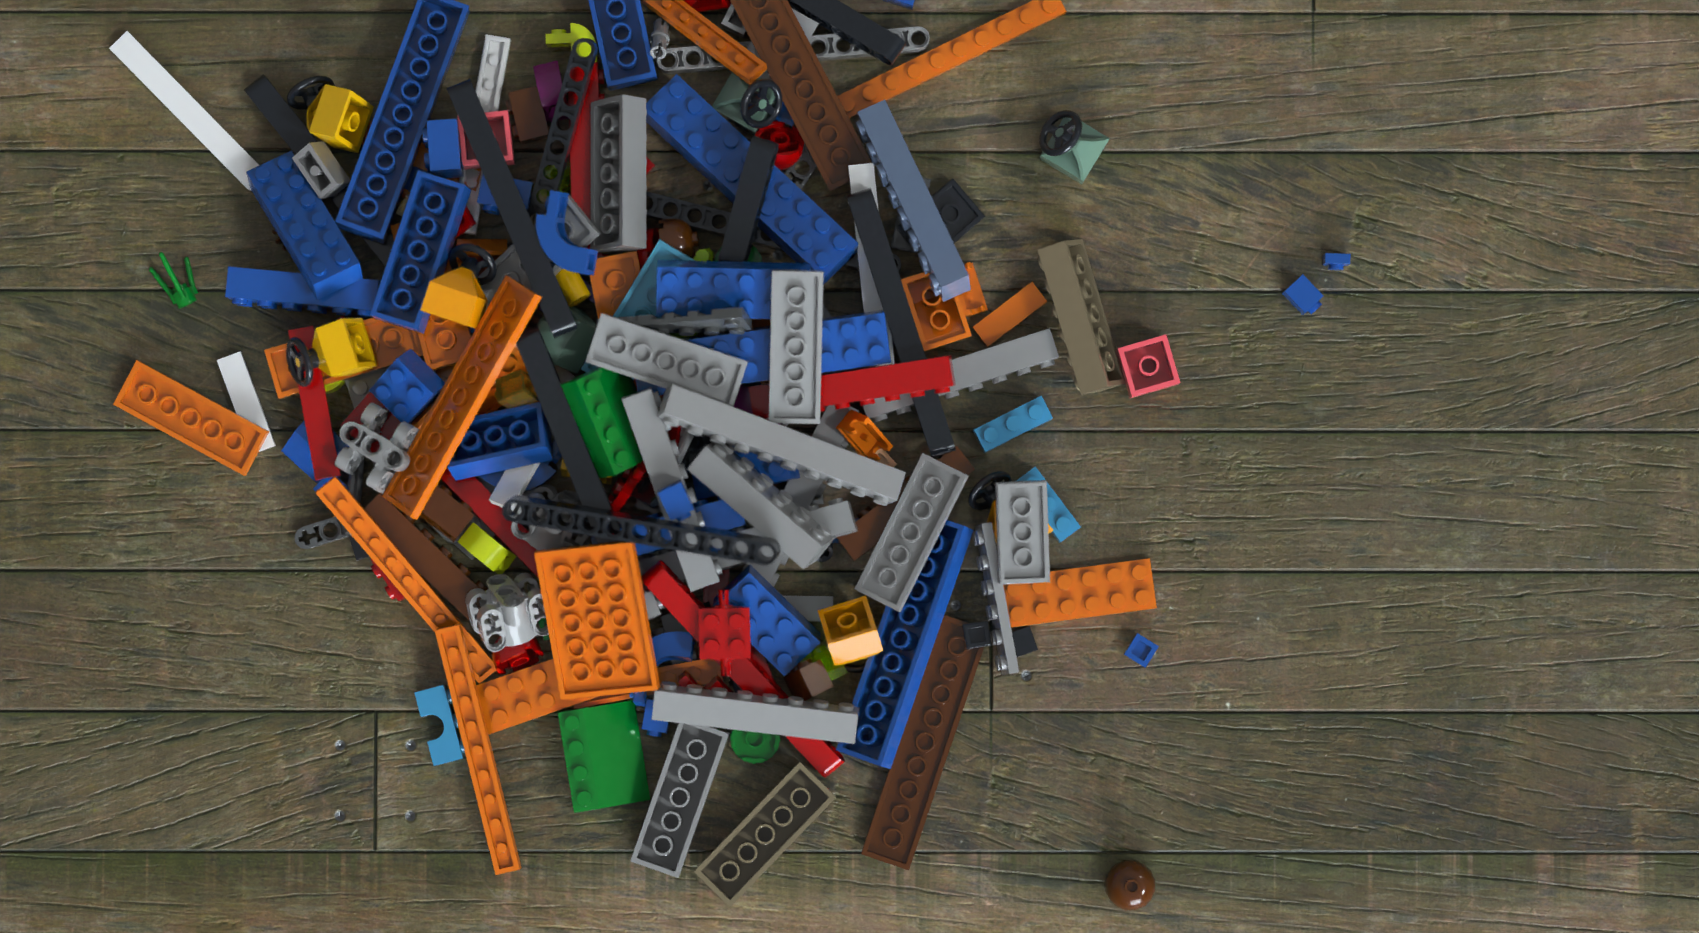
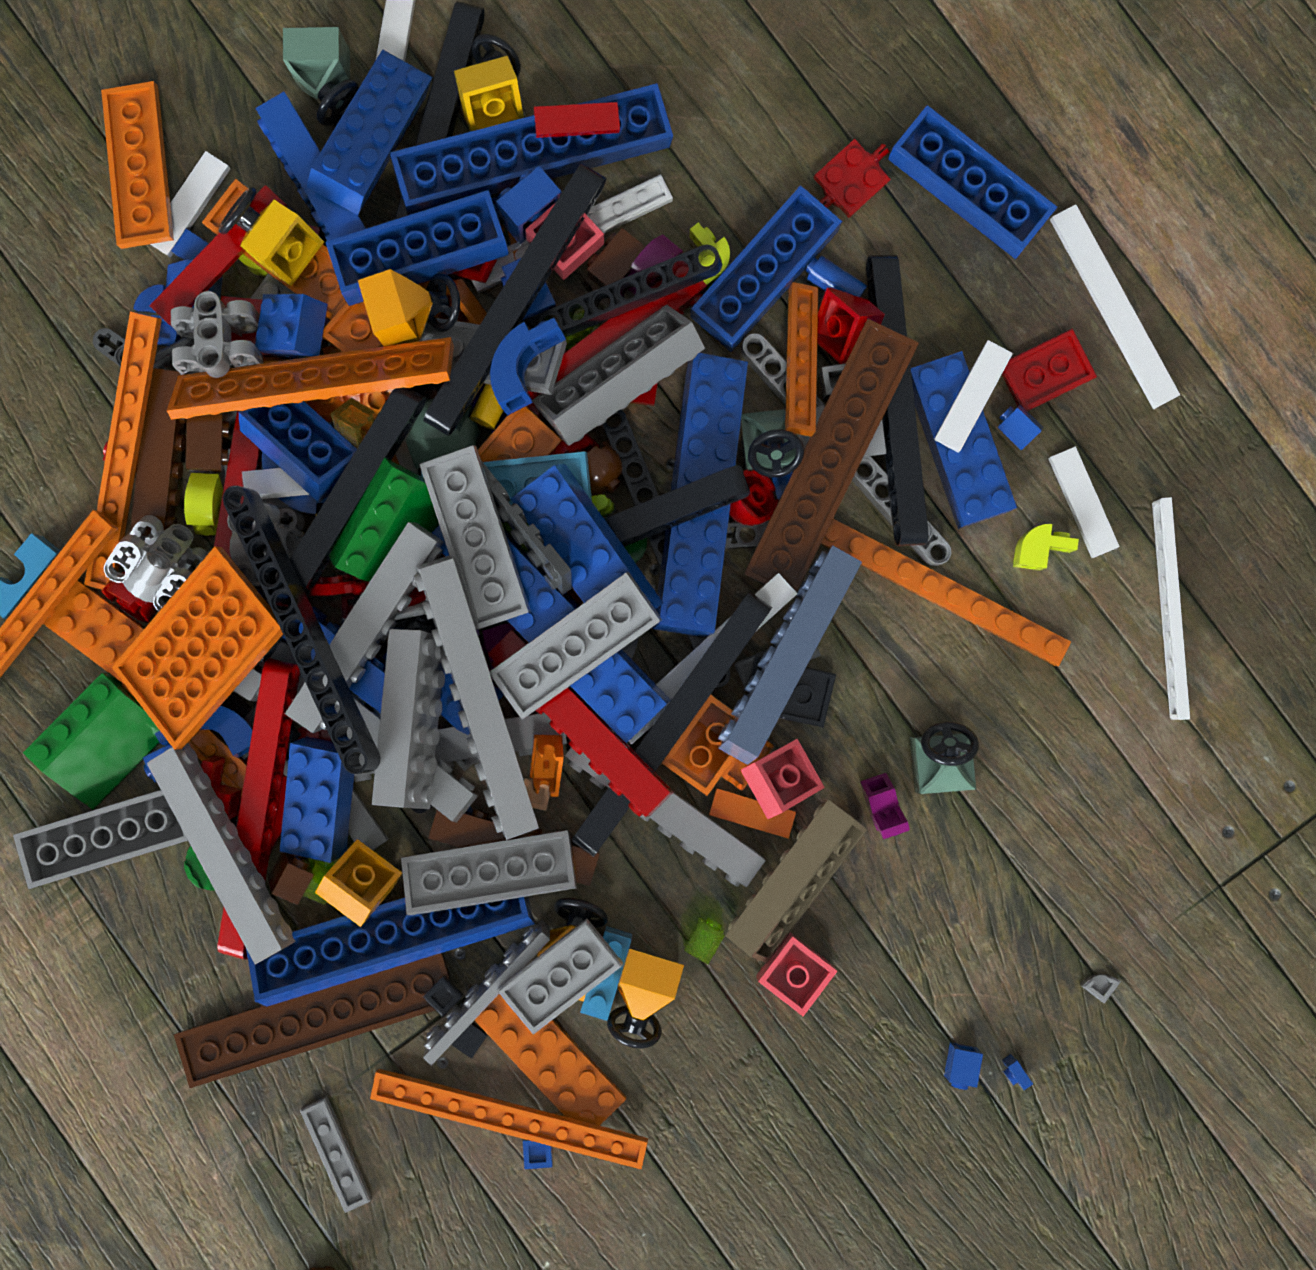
camera: 60 degrees right, 0 degrees up
green plant [149,252,198,308] -> none
light grey brick [292,141,350,199] -> none
light grey pin [650,18,670,60] -> none
blue brick [657,480,694,522] -> none
dark tan brick [694,761,836,907] -> none
red plate [698,589,751,676] -> none
dark azure arch [973,395,1053,453] -> none
none -> blue tile [133,285,165,313]
none -> blue tile [171,229,209,260]
none -> sand green piece [283,27,359,126]
none -> light grey tile [300,1096,372,1213]
none -> orange plate [370,1069,649,1169]
none -> red tile [534,102,620,138]
none -> light orange piece [607,949,684,1049]
none -> clear neon green brick [683,917,725,965]
none -> coral brick [741,739,825,819]
none -> magenta brick [860,773,910,839]
none -> light grey tile [1080,974,1121,1004]

